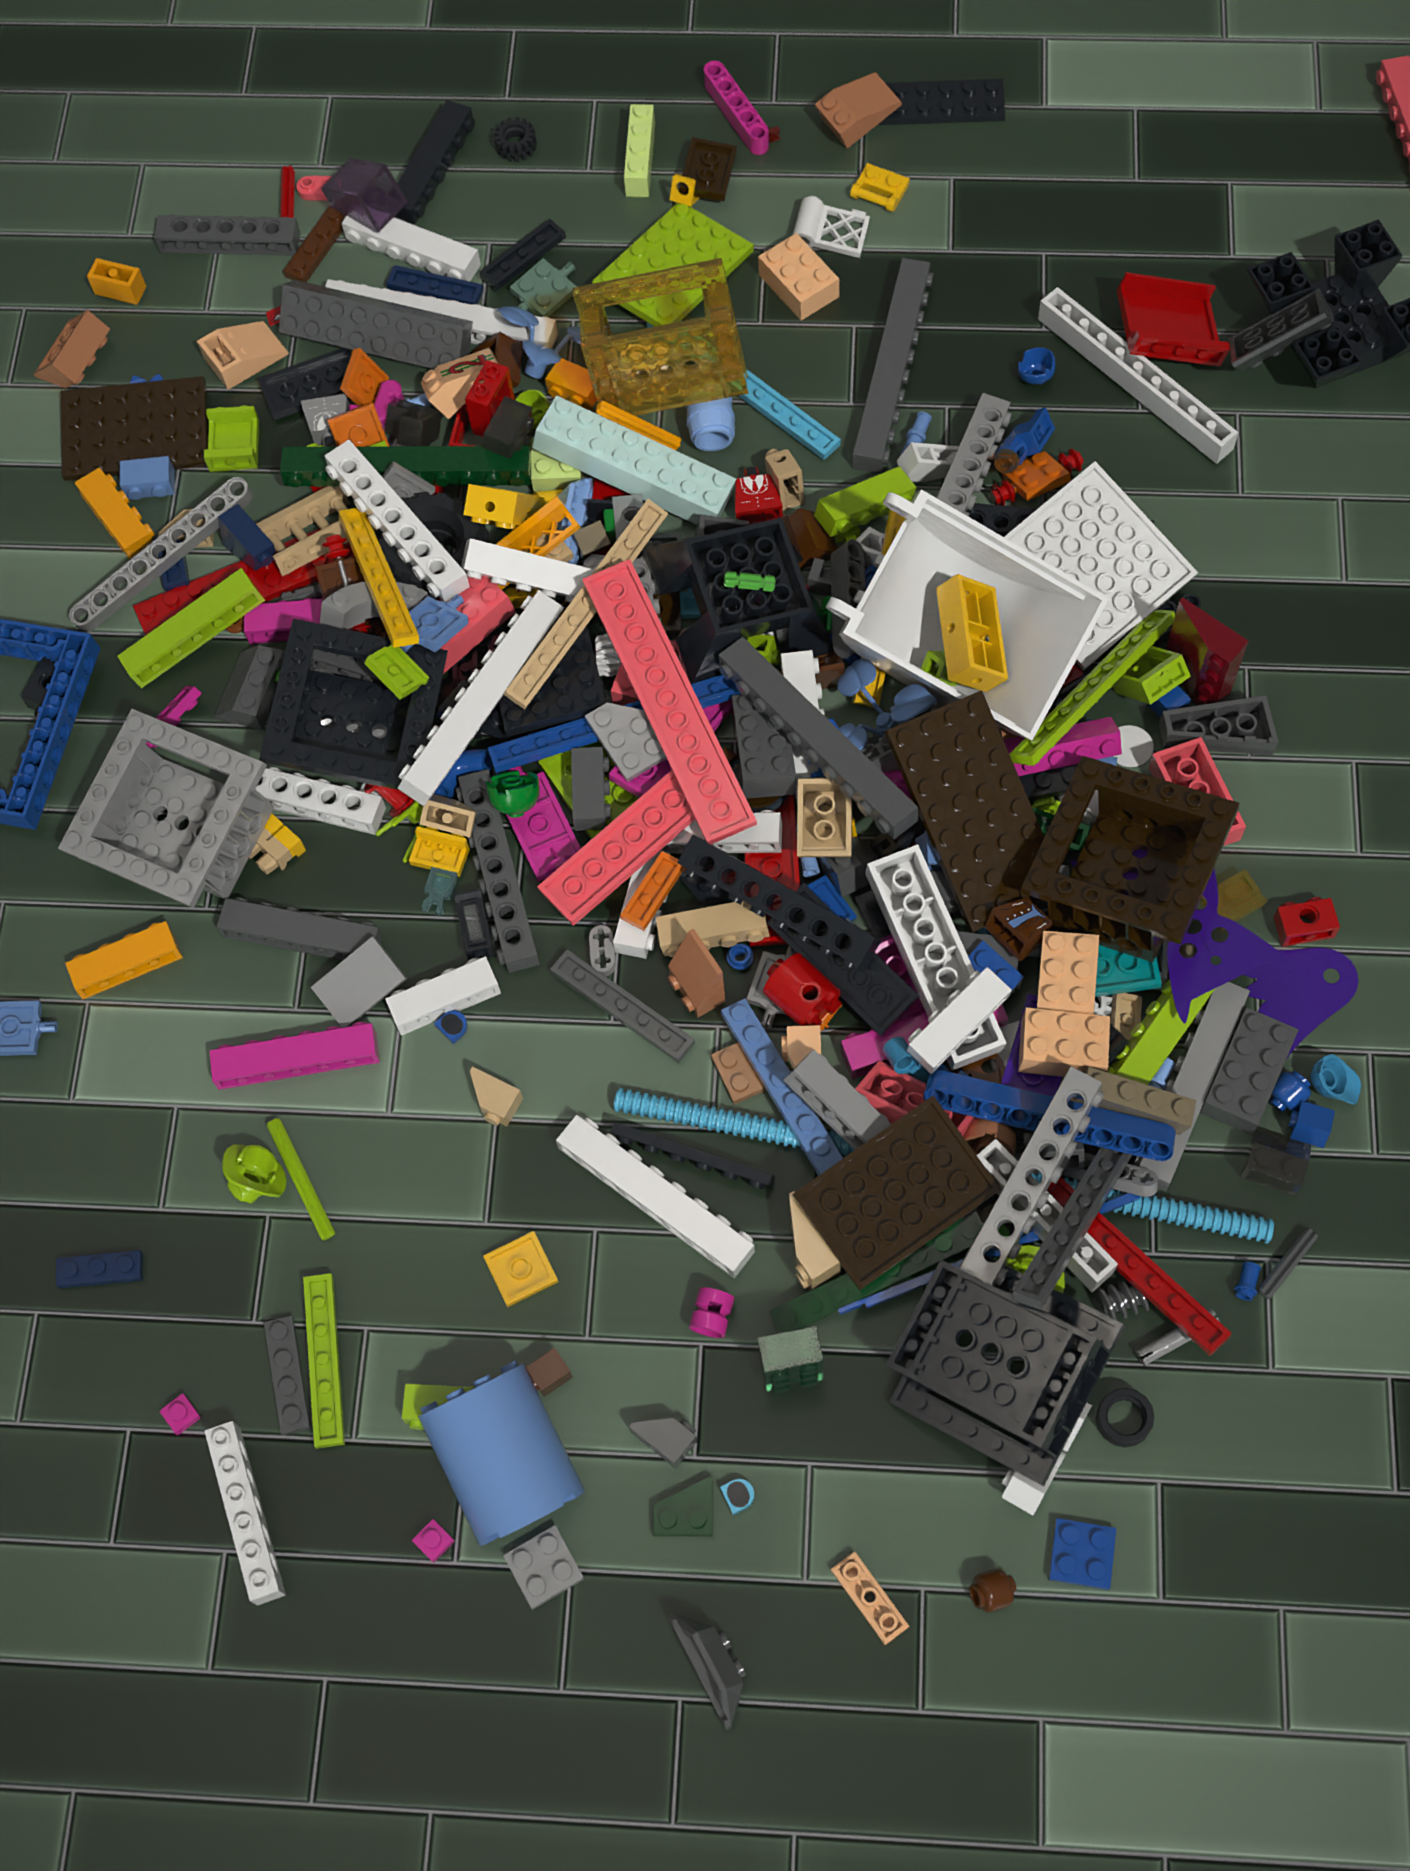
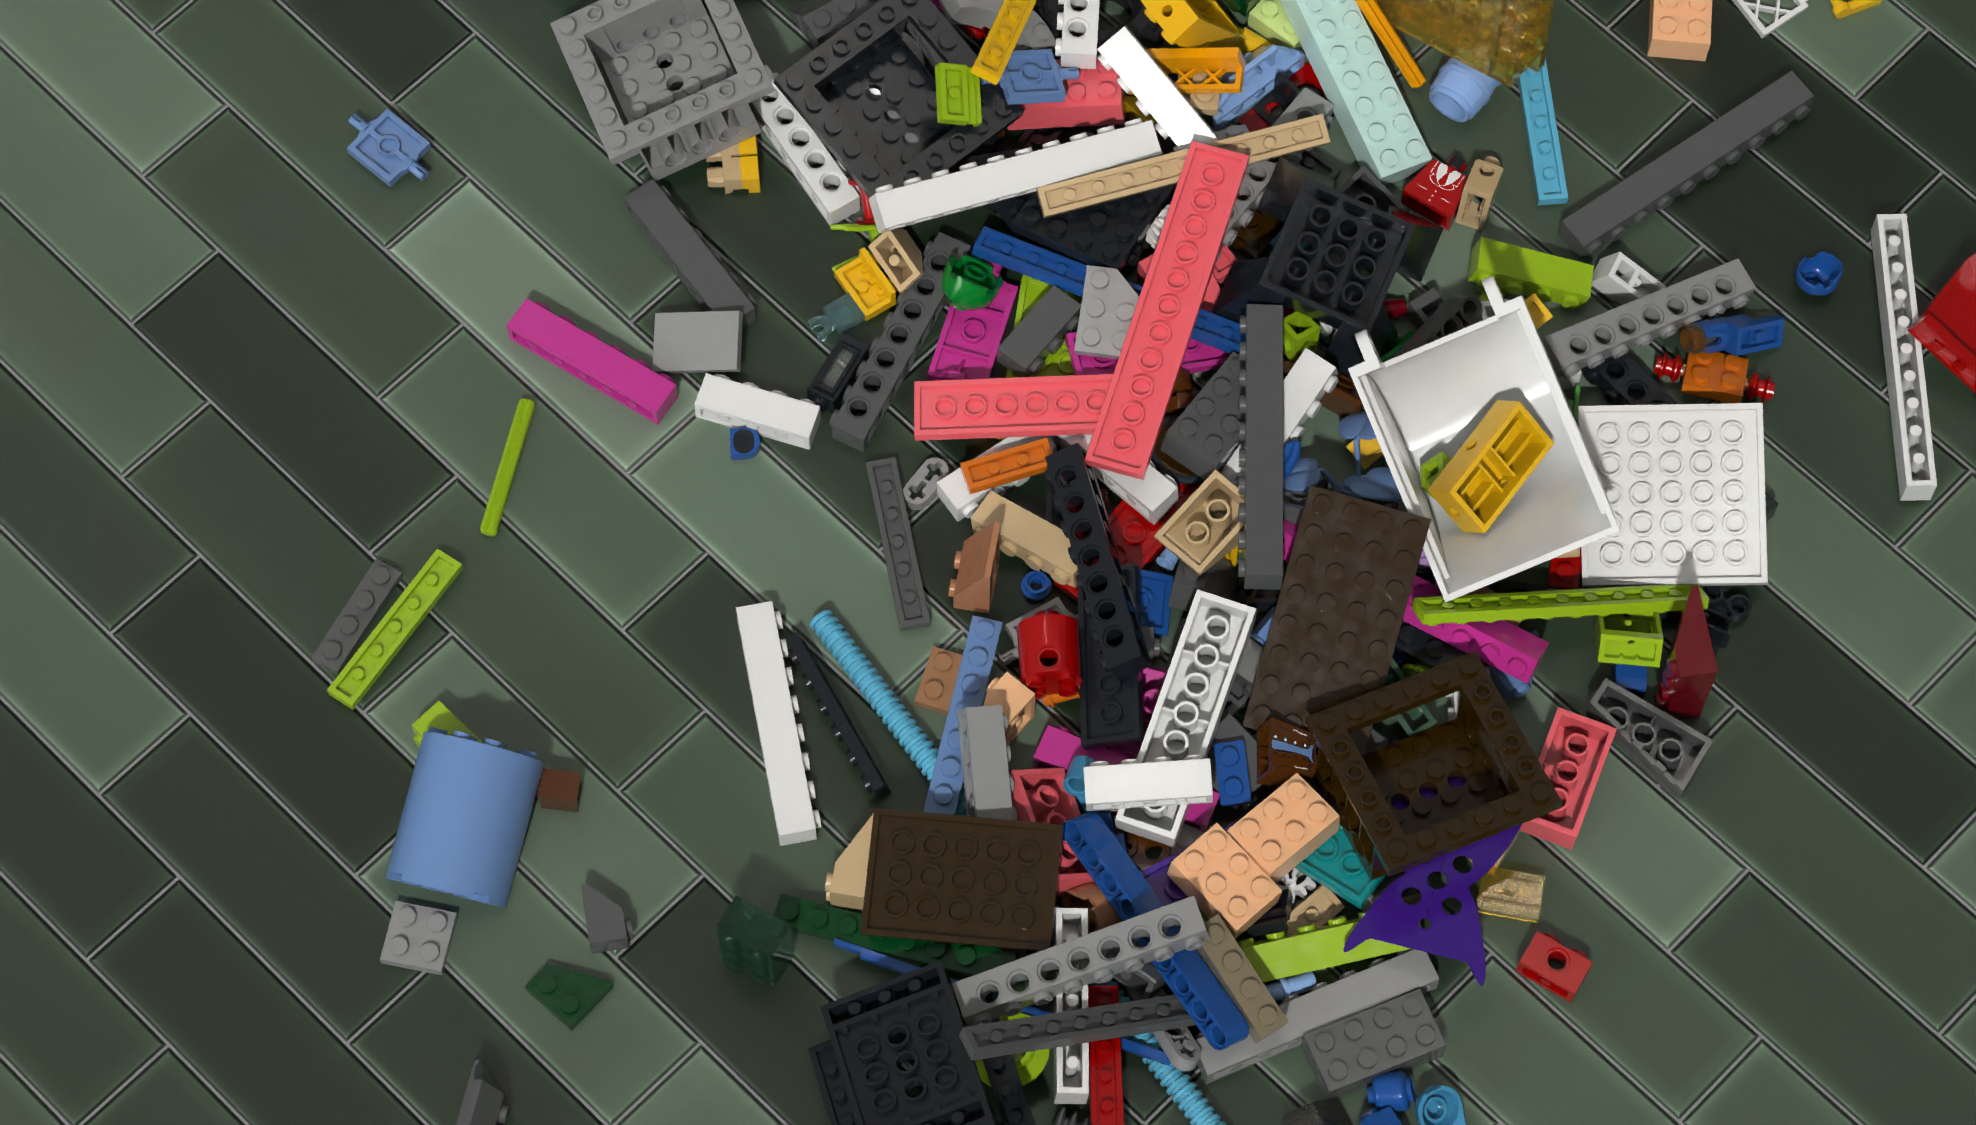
camera: 35 degrees right, 0 degrees up
dark blue plate [56,1250,143,1288] -> none
light orange brick [65,921,183,999] -> none
dark pink plate [159,1393,202,1436] -> none
white brick [205,1421,286,1606] -> none
lime hat [222,1144,287,1204] -> none
dark pink plate [412,1519,455,1563] -> none
blue cylinder [434,749,492,799] -> none
tan slope [470,1066,523,1127] -> none
yellow tile [483,1231,559,1307] -> none
dark tan panel [573,521,610,558] -> none
green tile [603,509,616,544] -> none
dark pink wheel [689,1287,735,1338] -> none
tile [720,1479,755,1515] -> none
bright green axle [724,571,775,592] -> none
reddish brown slope [789,508,837,570] -> none
medium blue pin [900,412,932,455] -> none
white sticker [1113,725,1154,767] -> none
dark purple piece [1243,948,1358,1058] -> none

